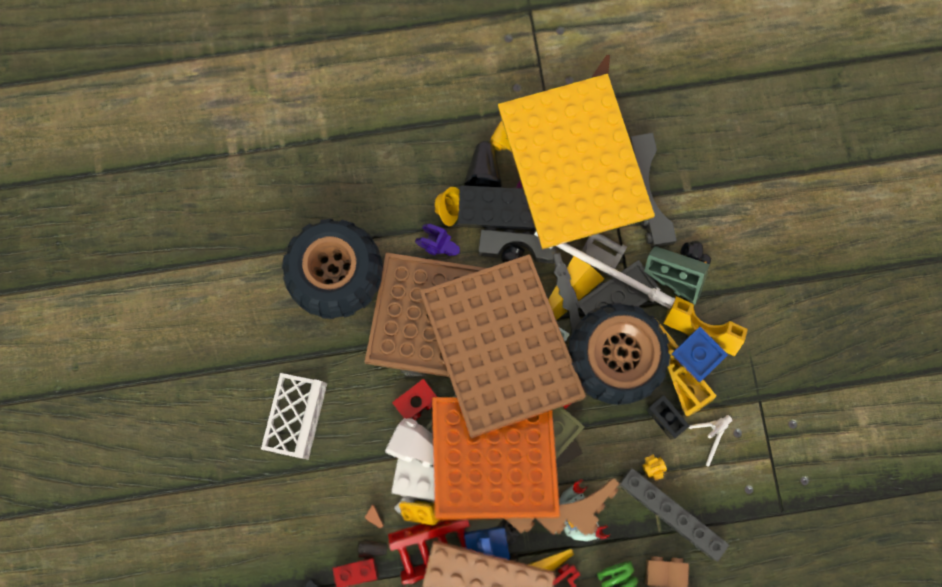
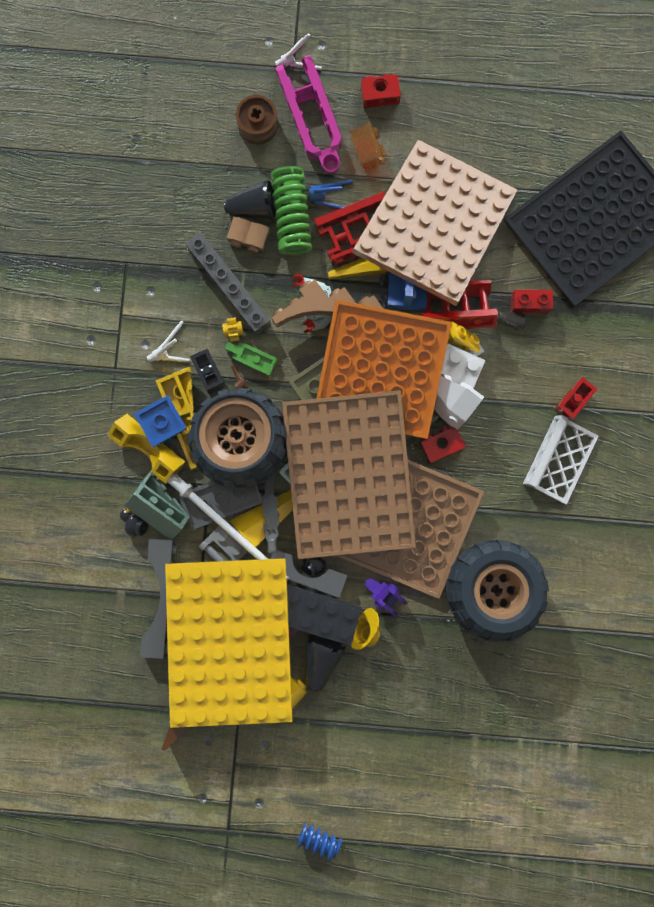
camera: 165 degrees left, 5 degrees up
nougat slope [365,504,384,528] -> none
none -> bright green hinge [225,342,278,377]
none -> reddish brown hand [231,365,247,389]
none -> blue piece [298,822,342,862]
none -> red brick [554,377,597,421]

